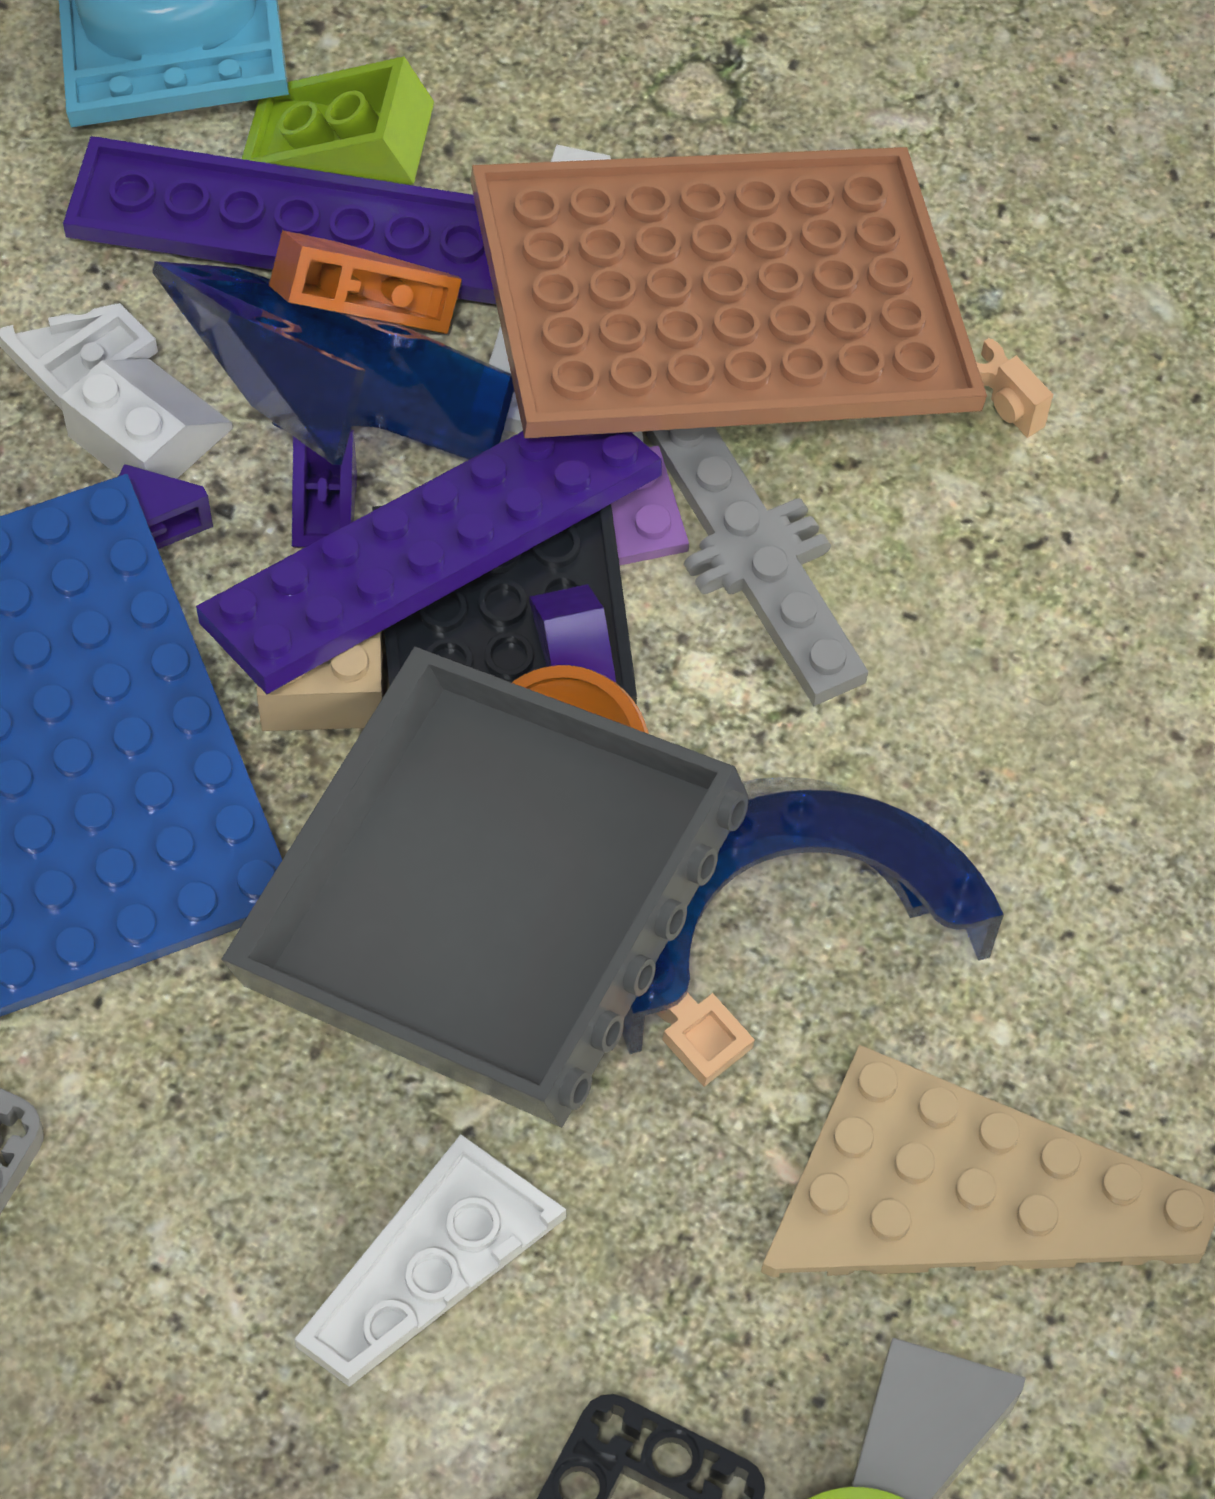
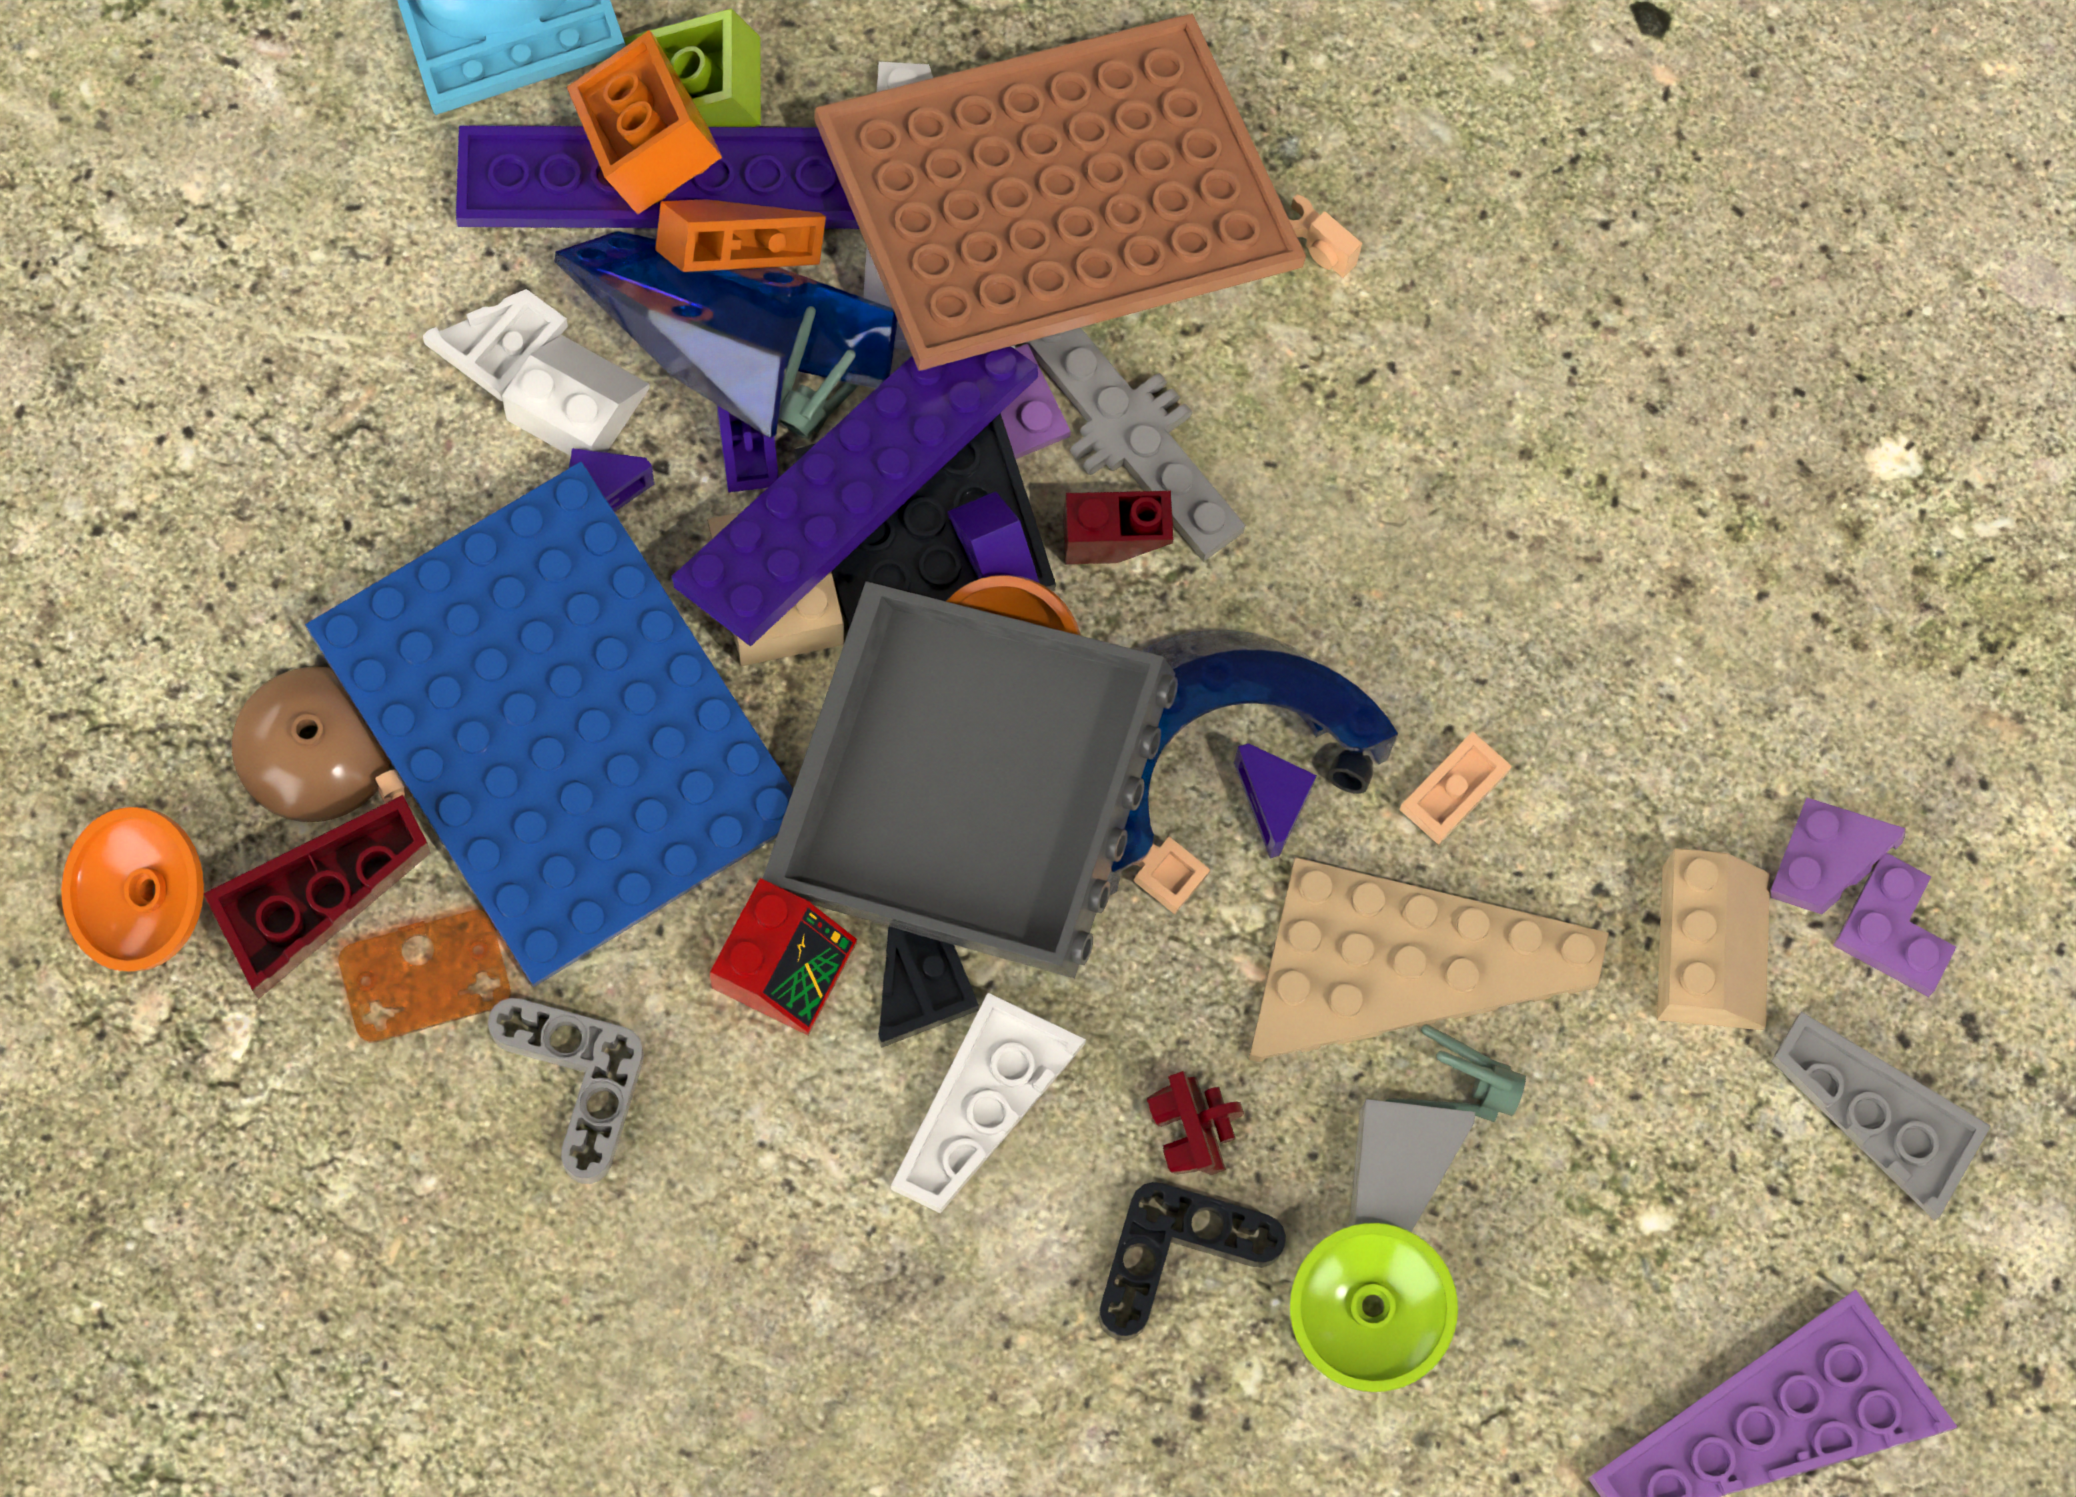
camera: 15 degrees left, 10 degrees up
none -> orange slope [567,30,722,215]
none -> red slope [710,878,857,1036]
none -> sand green plant [772,306,873,439]
none -> black wing [878,927,979,1048]
none -> dark red slope [1063,490,1174,565]
none -> dark red hips [1147,1071,1244,1175]
none -> dark purple slope [1234,743,1317,859]
none -> black hinge [1327,748,1374,794]
none -> sand green plant [1386,1024,1526,1122]
none -> light nougat plate [1399,731,1512,845]

